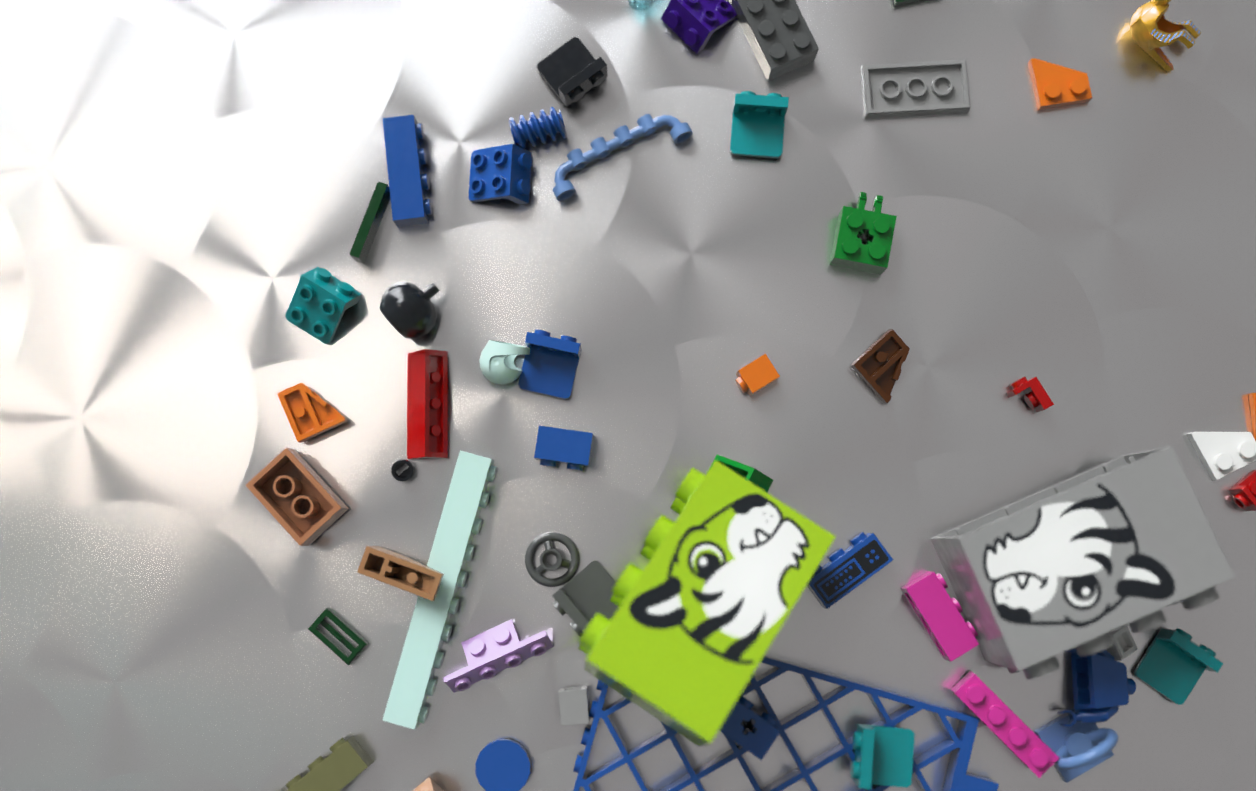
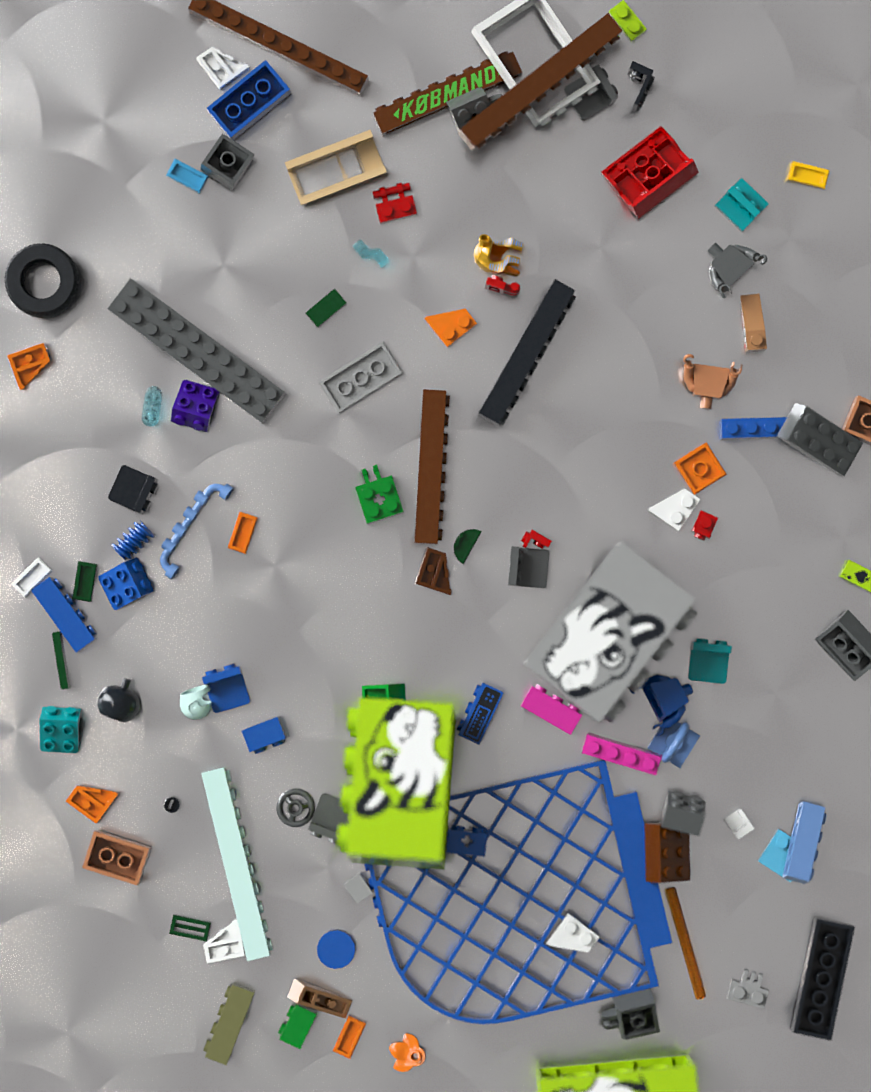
camera: 30 degrees left, 5 degrees up
medium nougat slope [357,546,444,601] -> none
red panel [407,349,448,459] -> none
lavender bracket [443,620,554,693] -> none
teal bracket [730,91,789,158] -> none
orange brick [735,354,780,396] -> none
teal bracket [850,723,915,789] -> none
white slope [1106,626,1138,661] -> none
none -> white tile [11,557,52,598]
none -> dark green tile [72,561,98,602]
none -> white wing [203,919,245,964]
none -> orange tile [228,512,258,554]
none -> reddish brown brick [415,389,450,545]
none -> dark green tile [454,529,482,565]
none -> black brick [478,279,576,427]
none -> red plate [485,275,520,296]
none -> dark grey bracket [508,546,549,588]

